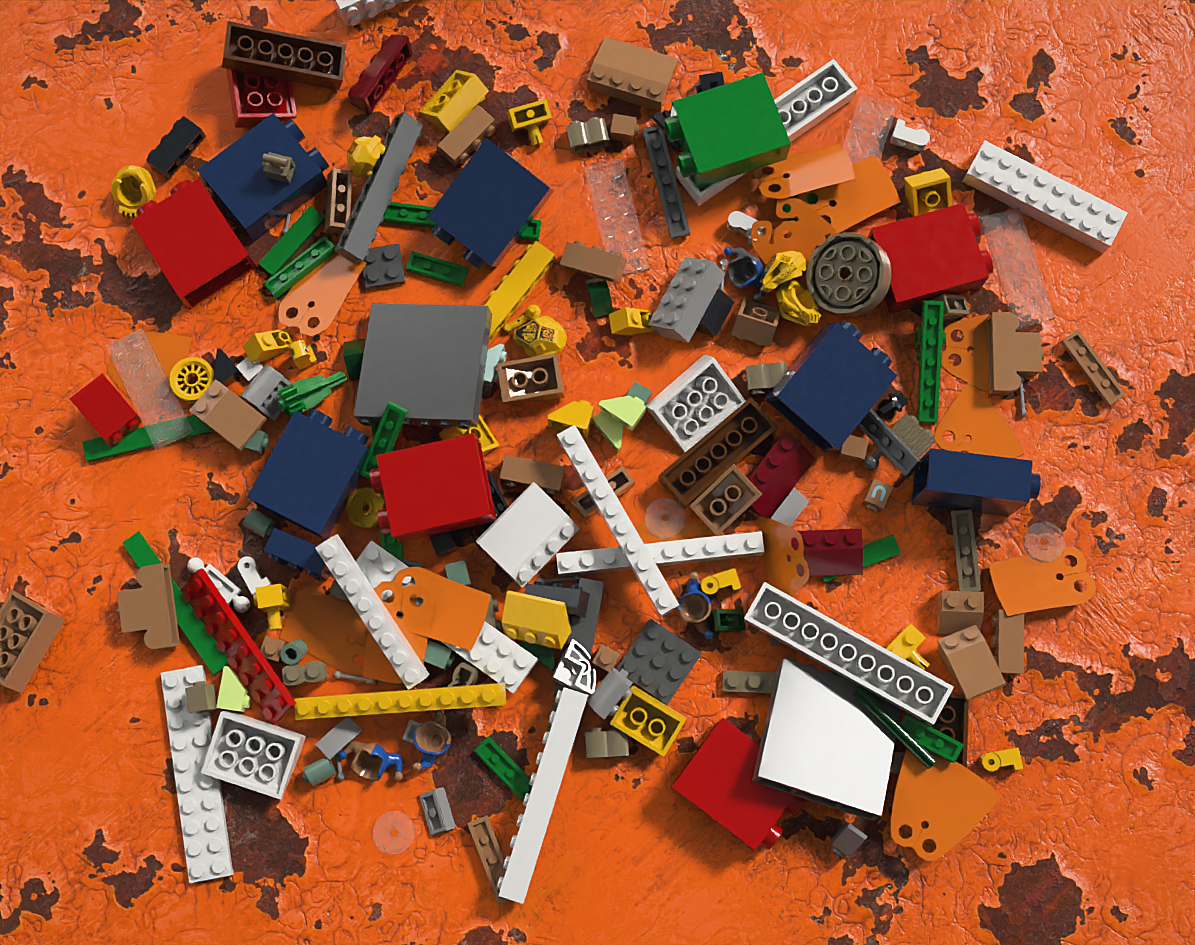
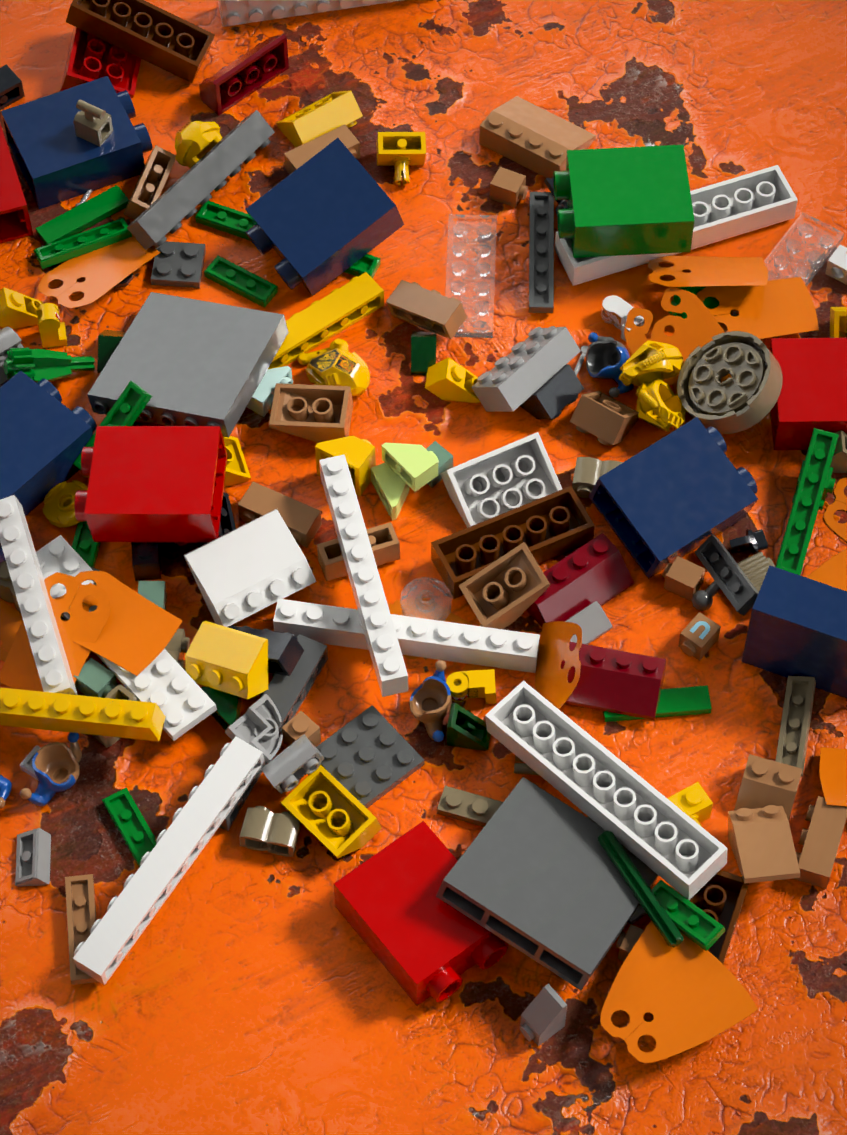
camera: 15 degrees right, 20 degrees down
dark tan brick [566,117,609,153] -> none
yellow leg [979,748,1023,771] -> none

